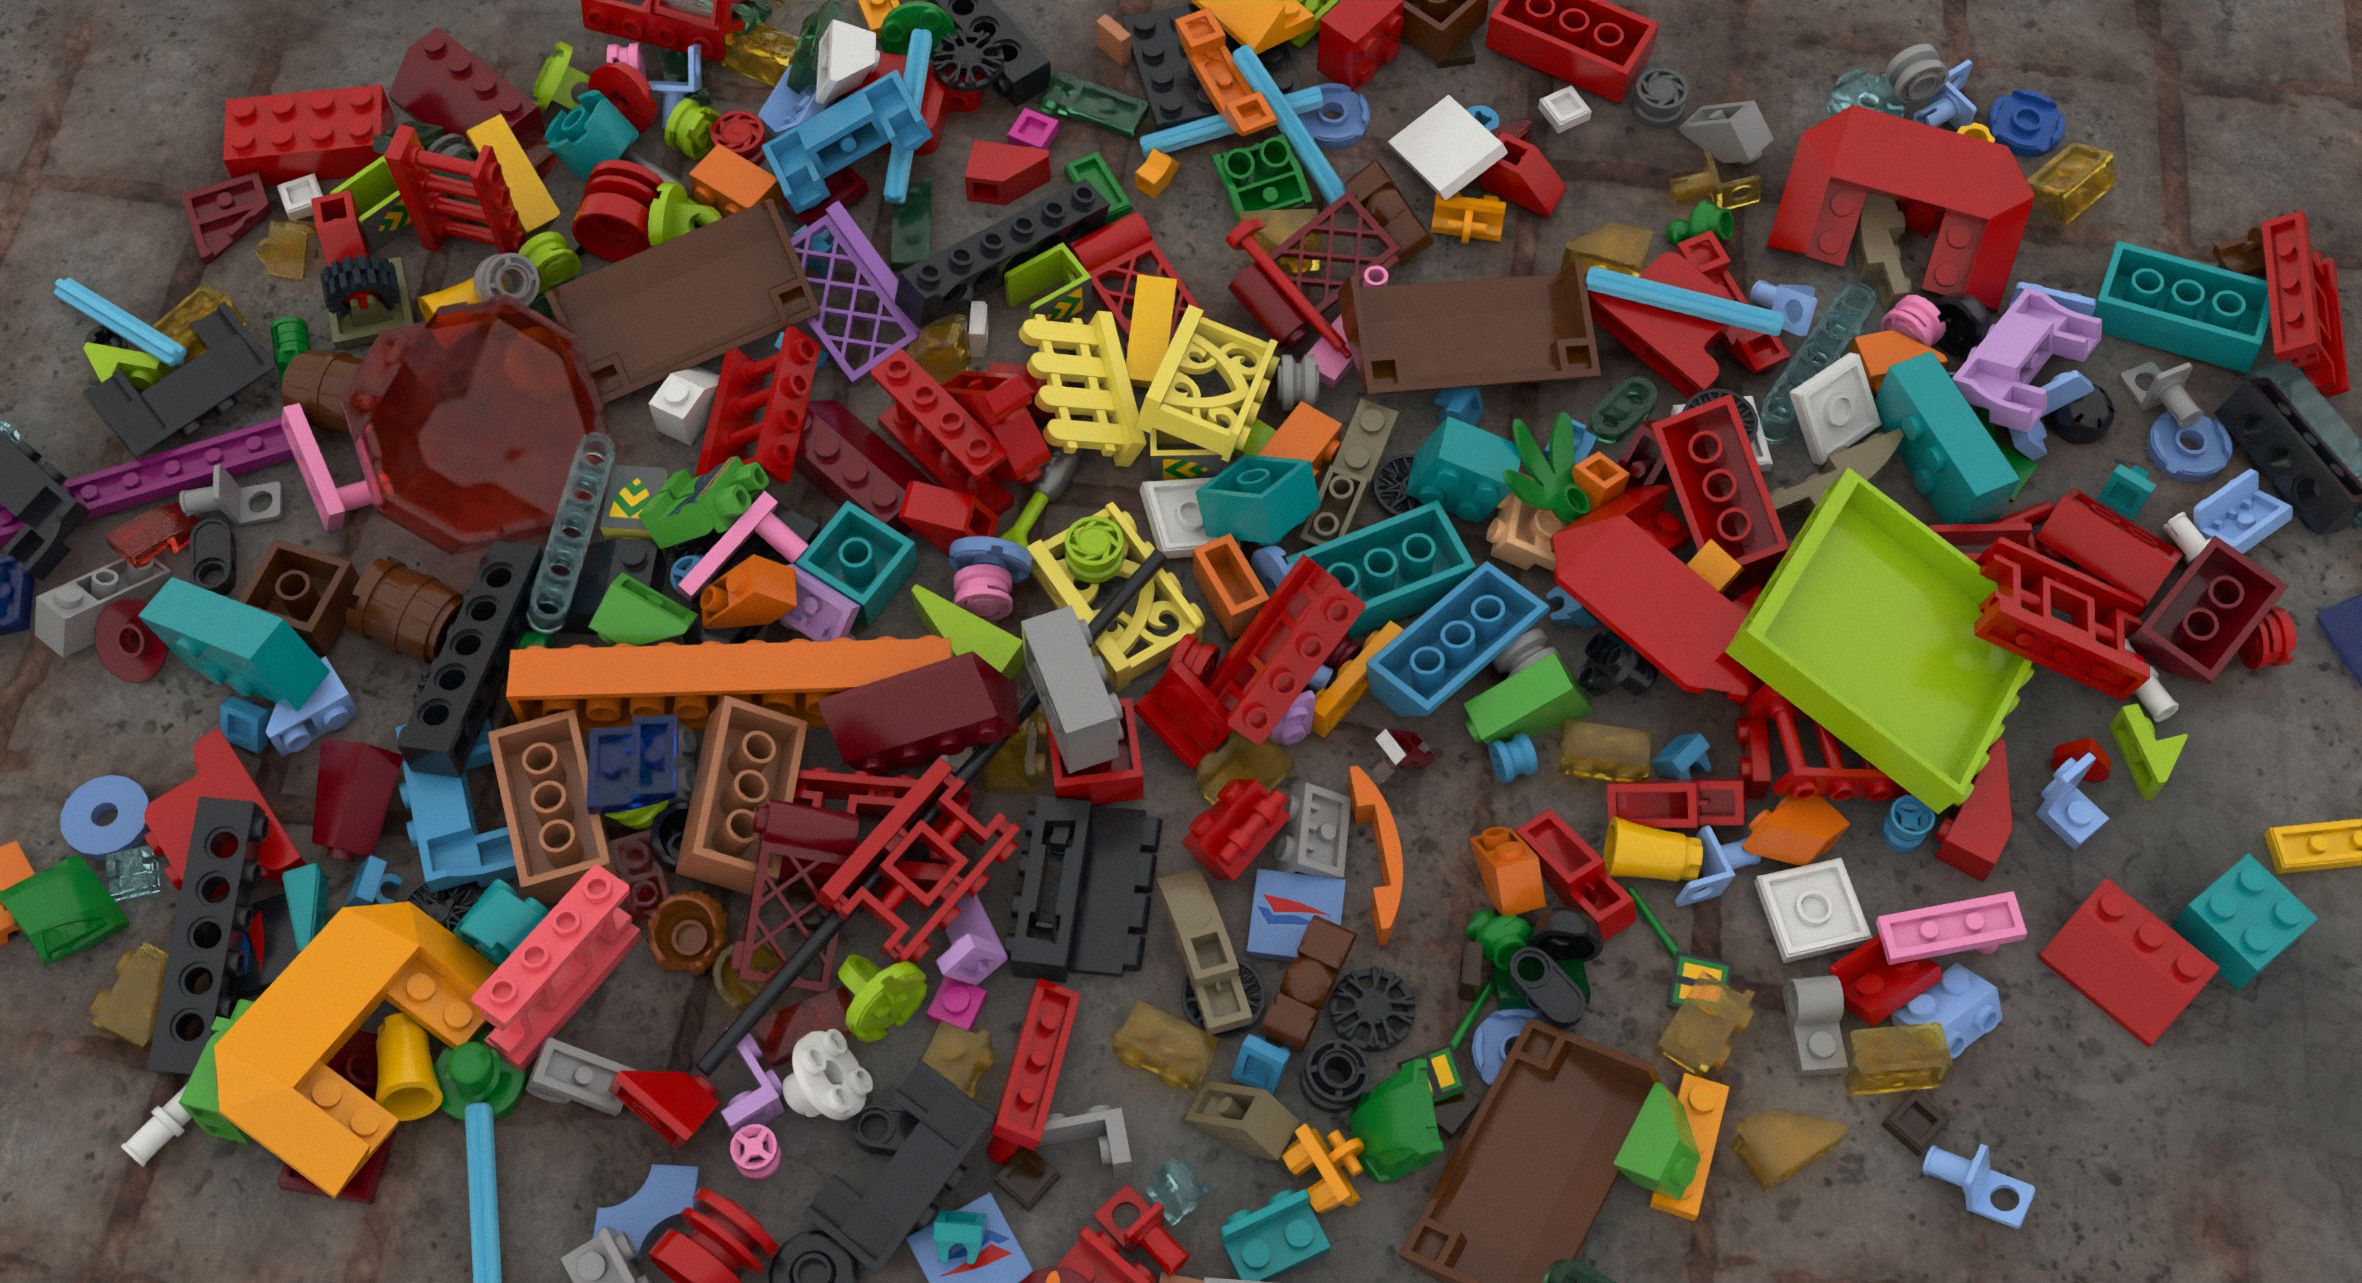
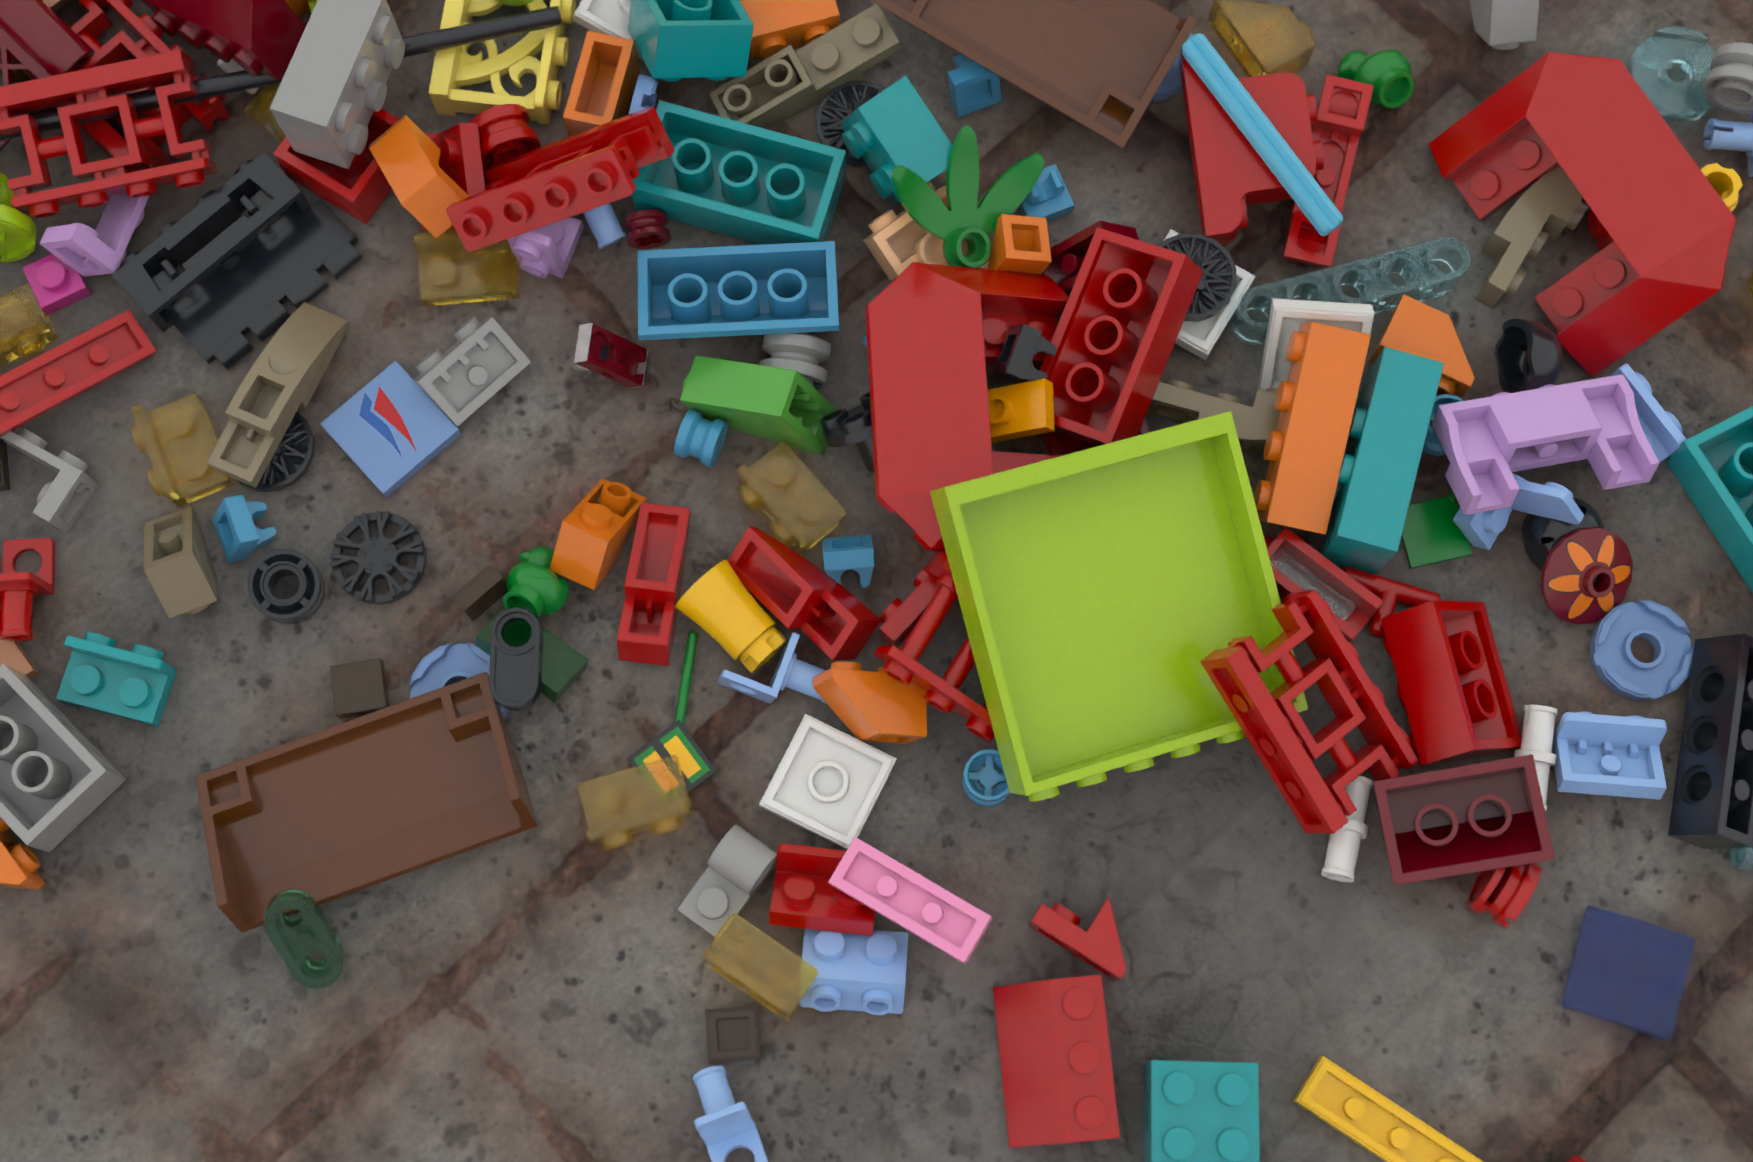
camera: 40 degrees right, 15 degrees up
clear light blue tile [1144,1156,1210,1226] -> none
red brick [1181,779,1291,881] -> none
reddish brown piece [1259,914,1357,1053] -> none
light orange hips [1281,1123,1365,1214] -> none
light orange plate [1311,620,1404,738] -> none
orange slope [1347,766,1403,946] -> none
green slope [1349,1059,1444,1183] -> none
piece [1397,982,1494,1103] -> none
black helmet [1529,906,1603,963] -> none
clear green plate [1589,376,1658,443] -> none
bright green slope [1613,1082,1701,1201] -> none
light orange plate [1649,1073,1730,1221] -> none
clear yellow bracket [1669,149,1761,209] -> none
clear yellow slope [1731,1109,1849,1193] -> none
light blue bracket [1750,280,1817,336] -> none
bright pink wheel [1880,295,1946,348] -> none
red slope [1934,738,2012,882] -> none
light blue bracket [2036,752,2109,851] -> none
red tile [2051,737,2111,783] -> none
teal tile [2096,464,2157,522] -> none
lime slope [2109,703,2188,802] -> none
light grey bracket [2119,362,2203,428] -> none
none -> orange slope [369,115,469,238]
none -> black tile [992,324,1057,381]
none -> red slope [1028,897,1126,982]
none -> orange brick [1253,322,1371,535]
none -> dark red dish [1540,526,1633,624]

